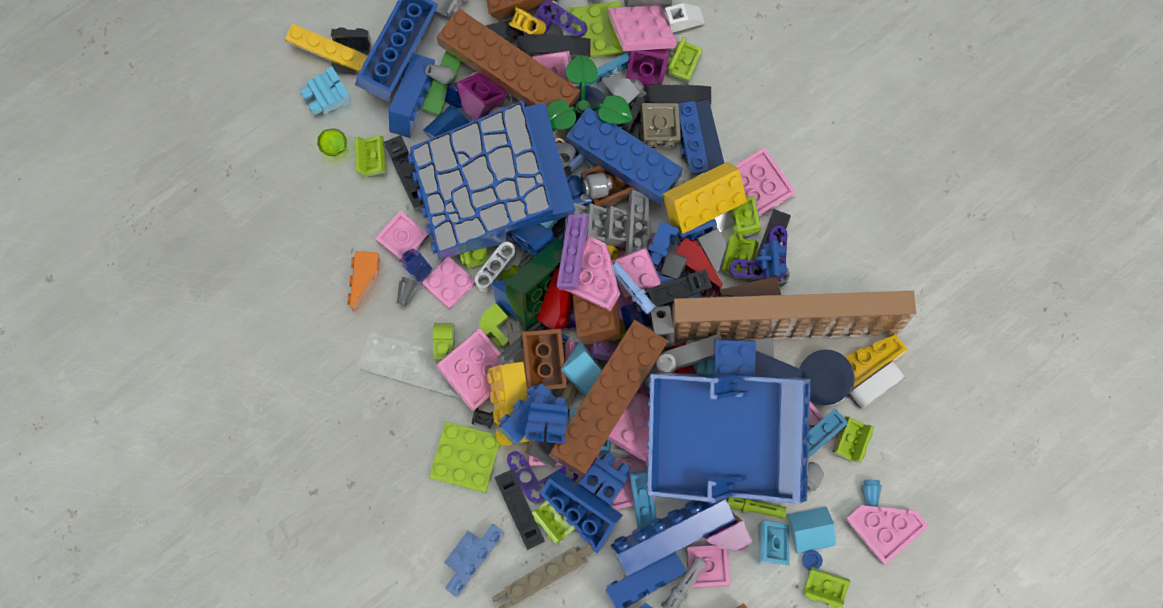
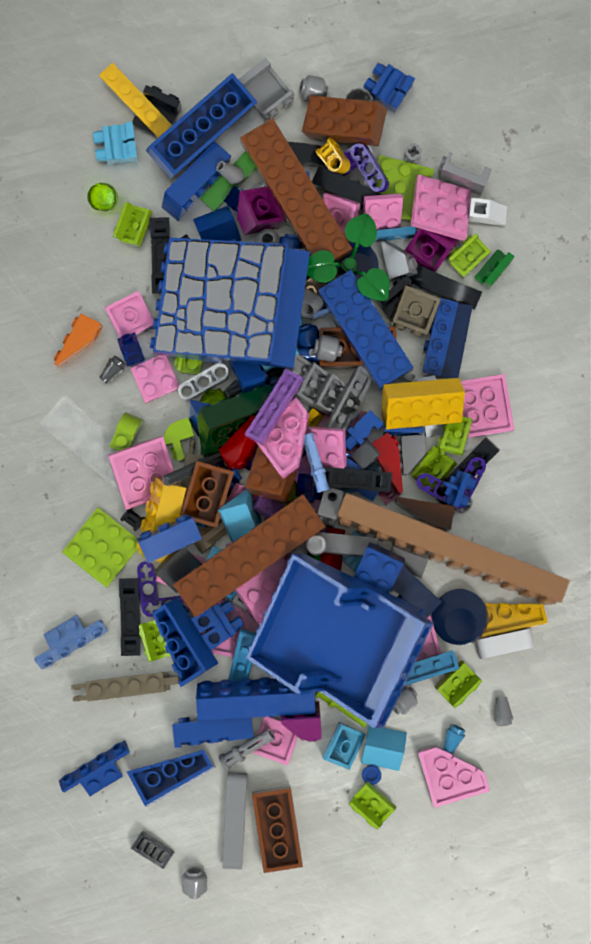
camera: 25 degrees right, 10 degrees up
blue hips [526,395,568,444] -> none
none -> bright pink plate [363,194,403,230]
none -> green bracket [474,249,515,290]
none -> light grey cone [494,697,513,726]

